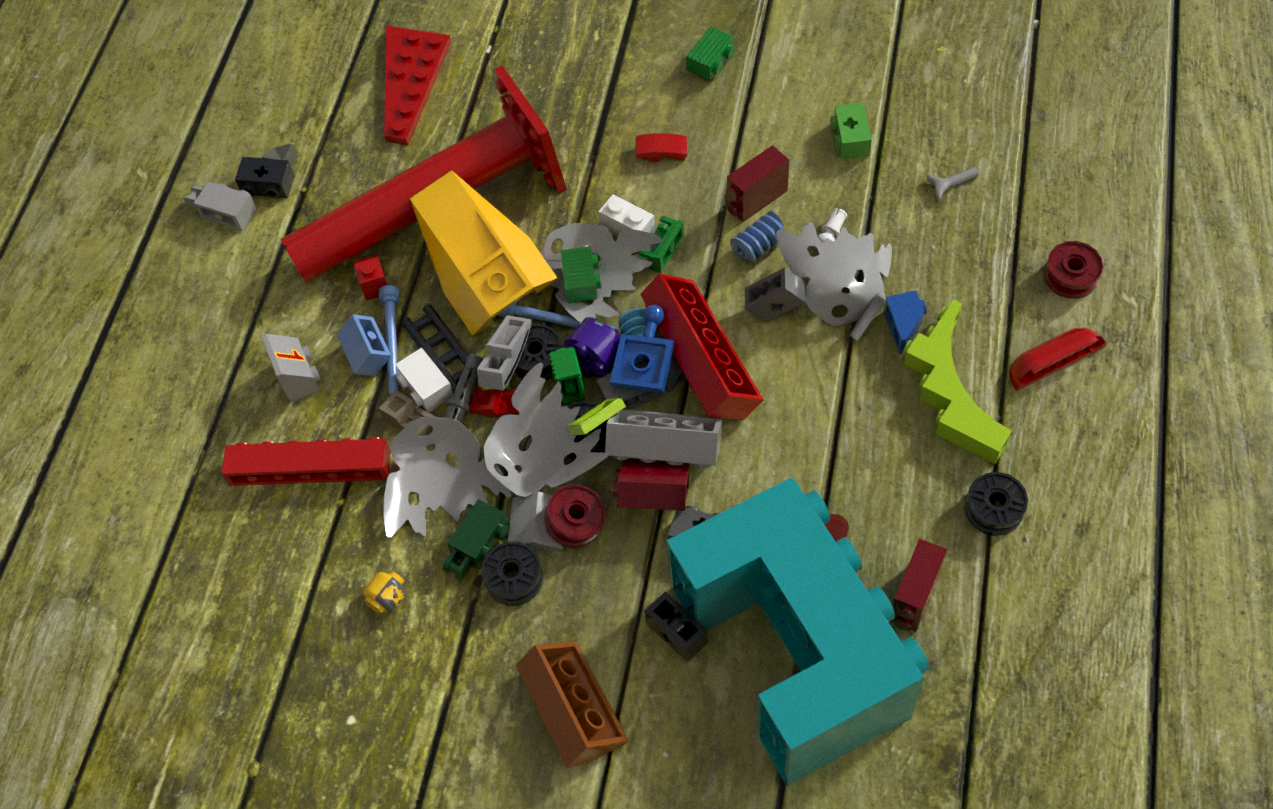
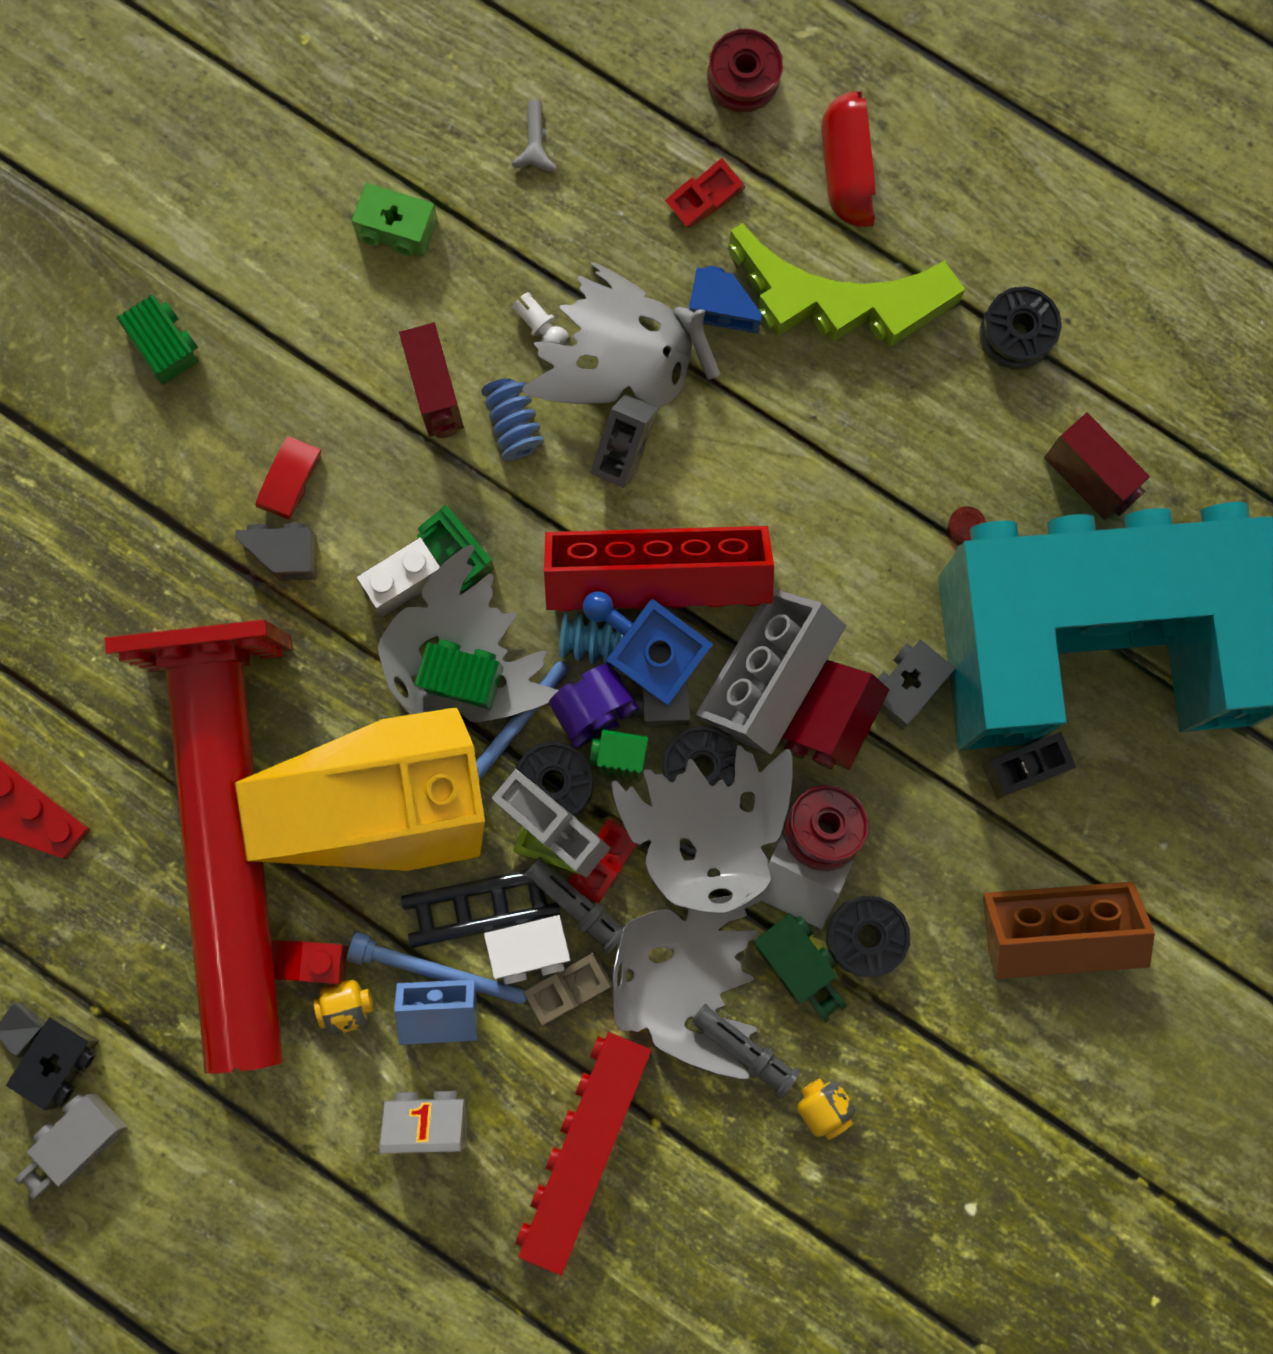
camera: 75 degrees left, 20 degrees up
lime tile [568,398,626,435] -> none
none -> dark grey slope [236,523,317,581]
none -> yellow head [314,980,374,1035]
none -> red slope [665,158,746,229]
none -> dark grey pin [690,1003,801,1099]

